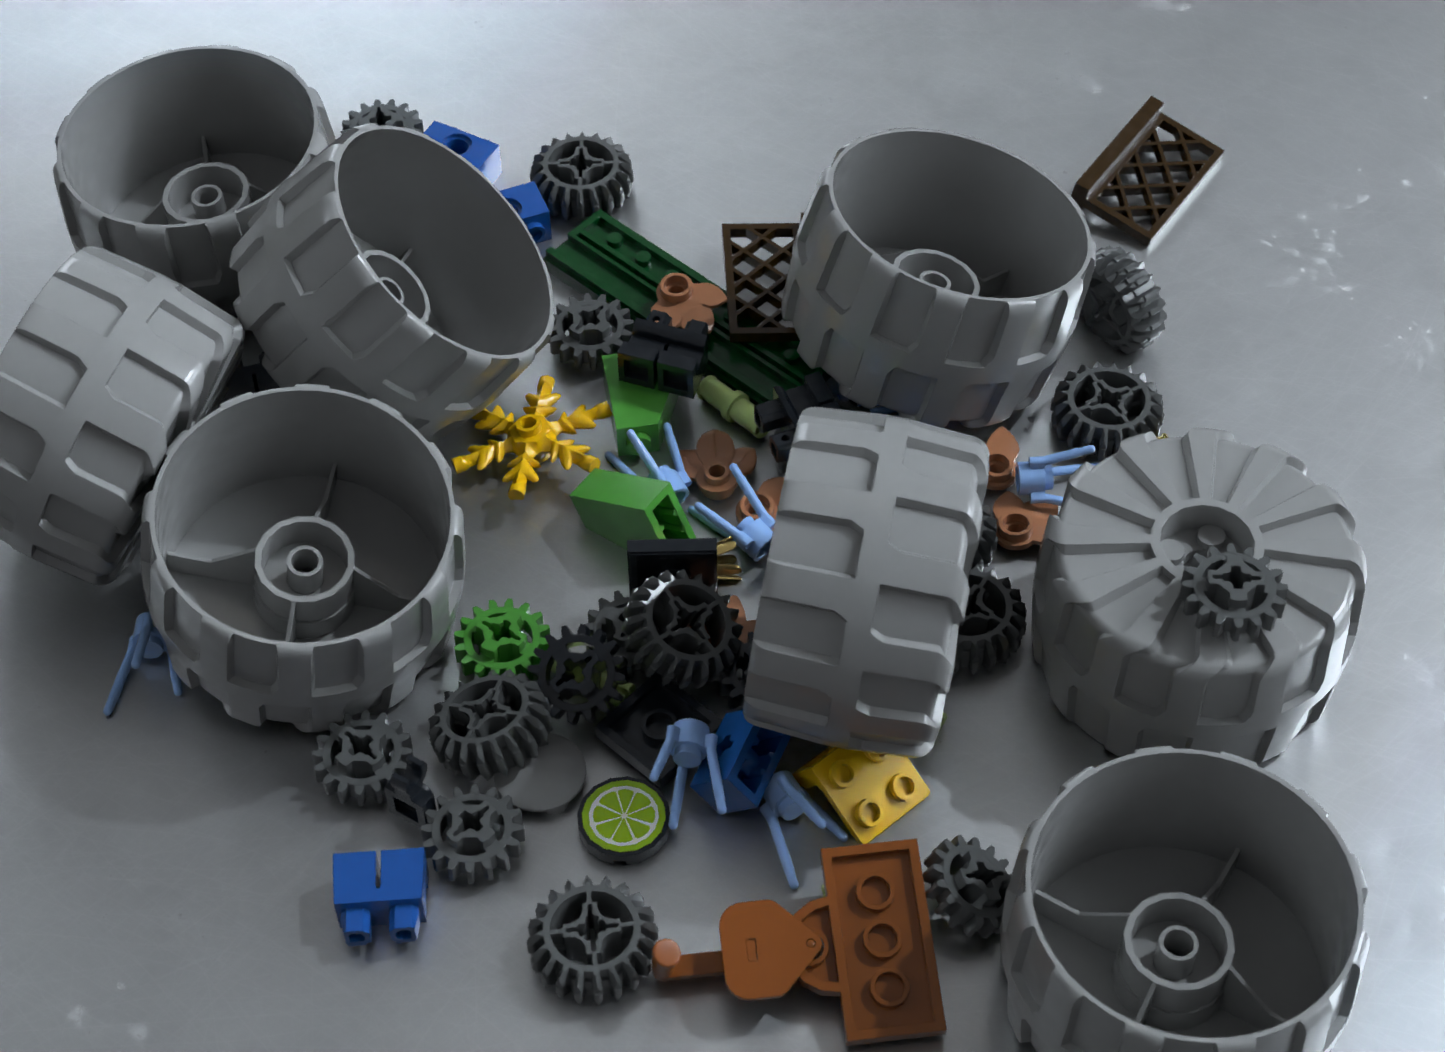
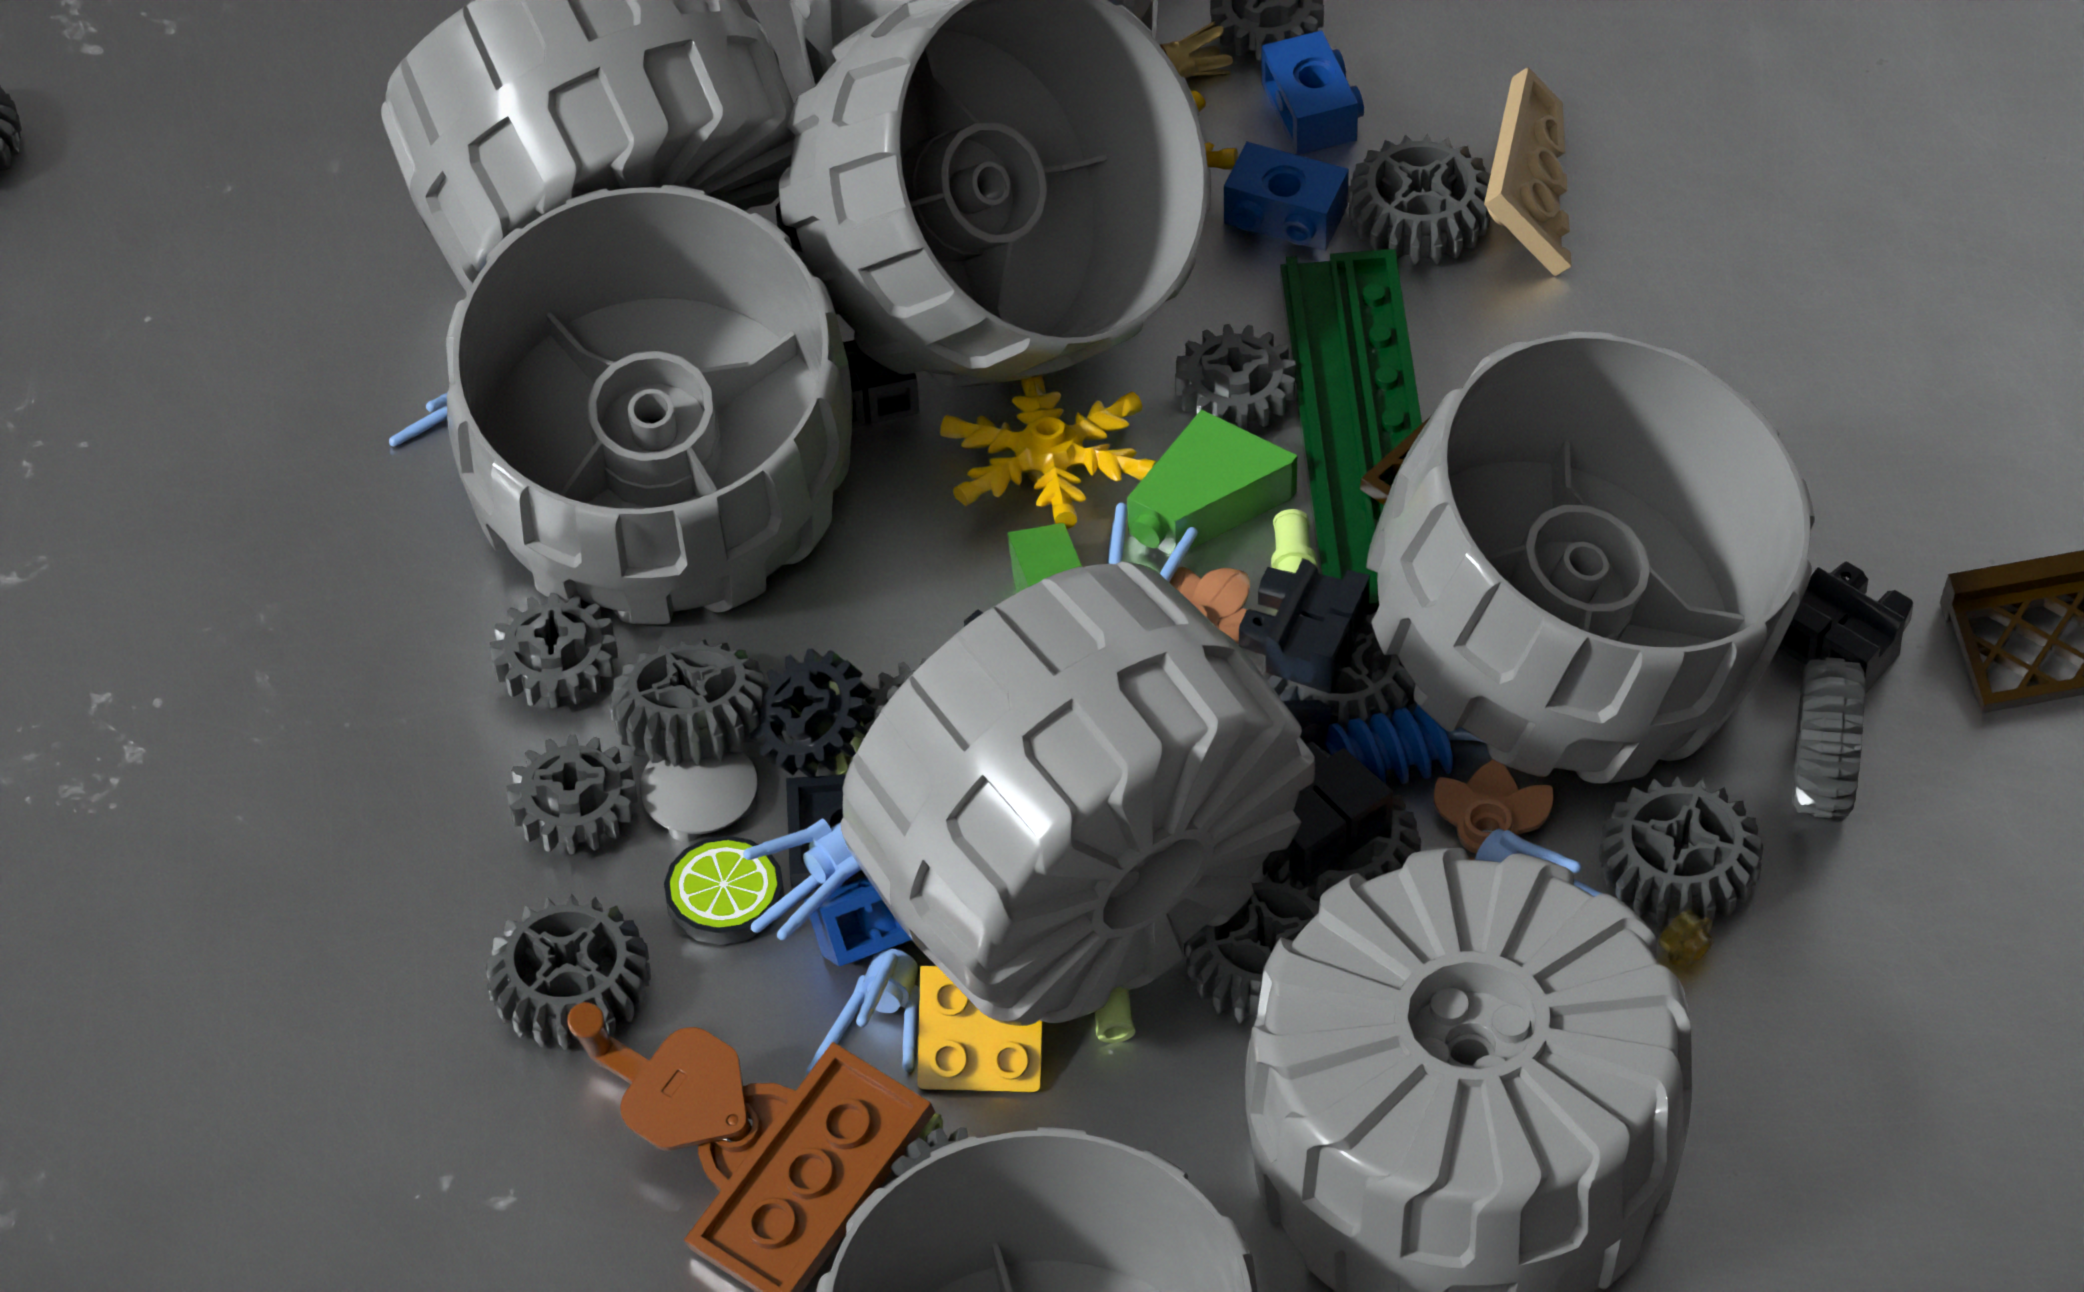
camera: 45 degrees right, 0 degrees up
blue hips [333,847,429,946] -> none
black plate [384,754,437,829] -> none
bright green gear [454,598,550,681] -> none
black hips [617,310,708,399] -> none
nougat plate [651,273,727,334] -> none
dark grey gear [1179,543,1288,642] -> none
none -> tan wing [1484,67,1572,276]

